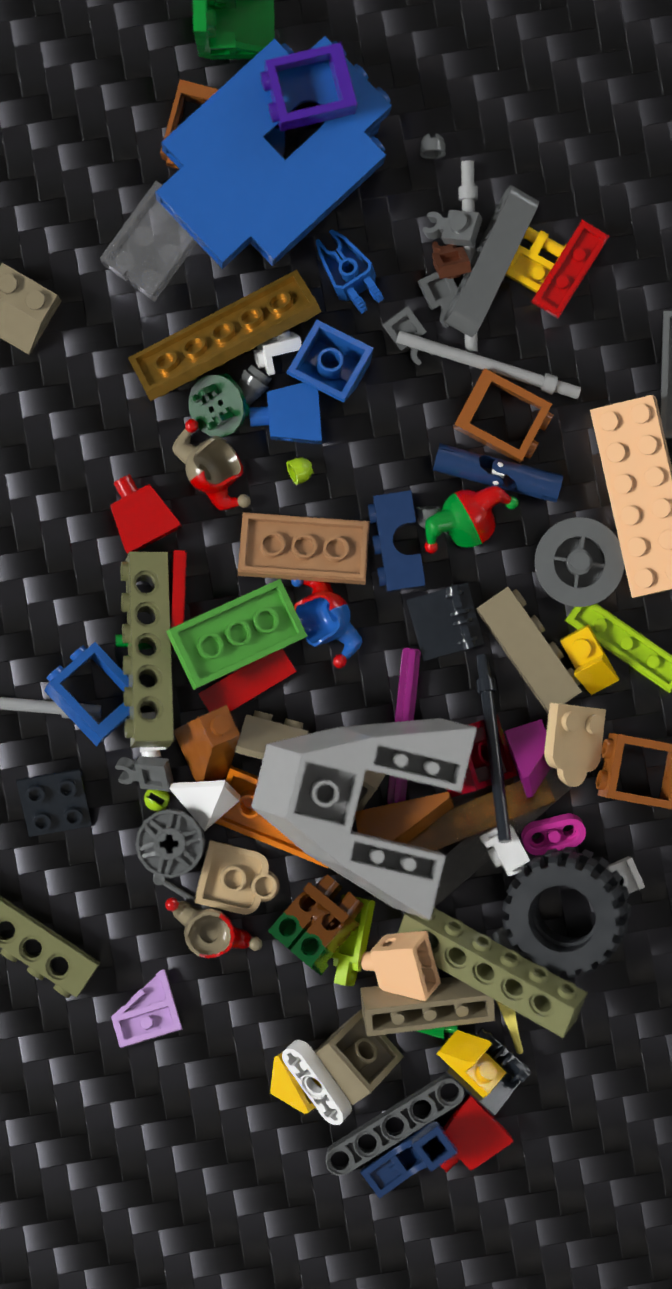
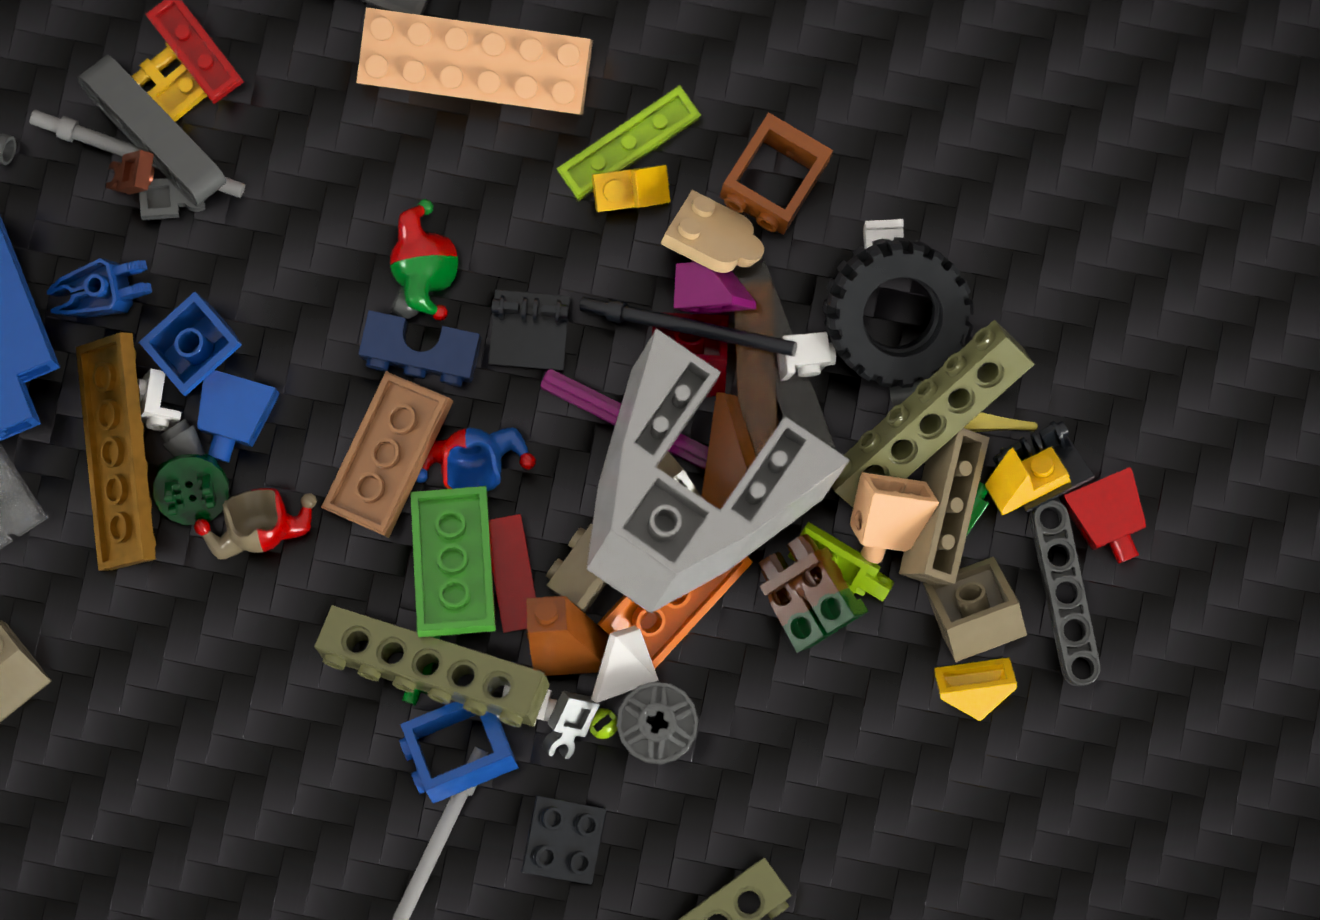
camera: 70 degrees left, 5 degrees down
red torso [110,474,182,554] -> none
lavender wing [111,969,183,1048] -> none
dark grey hinge [153,875,212,910] -> none
dark tan piece [165,897,263,959] -> none
red tile [170,550,187,650] -> none
tan plate [194,840,280,914] -> none
white beam [282,1040,352,1125] -> none
lime hinge [286,457,313,485] -> none
dark blue arch [360,1122,458,1199] -> none
dark grey plate [382,306,434,365] -> none
light grey bar [396,330,581,399] -> none
dark grey plate [422,210,483,247] -> none
dark blue piece [433,443,563,503] -> none
dark orange window [453,368,554,463] -> none
dark tan brick [475,587,582,714] -> none
dark pink plate [521,813,586,855] -> none
dark grey wheel [534,517,624,607] -> none

